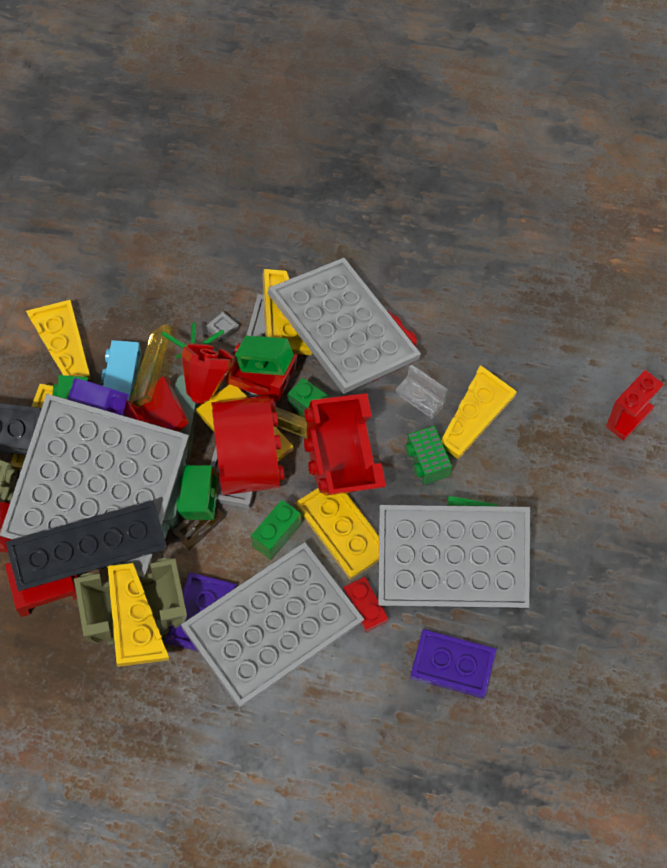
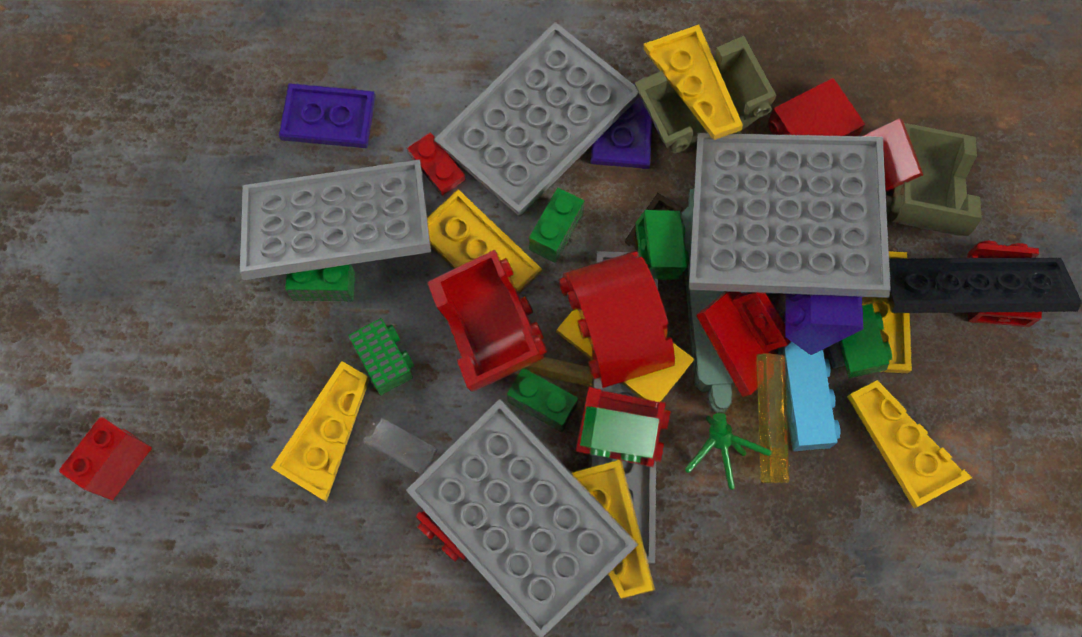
camera: 170 degrees right, 10 degrees up
black plate [6,500,168,592] -> none
red cone [182,343,234,404] -> none
light grey tile [207,312,239,343] -> none

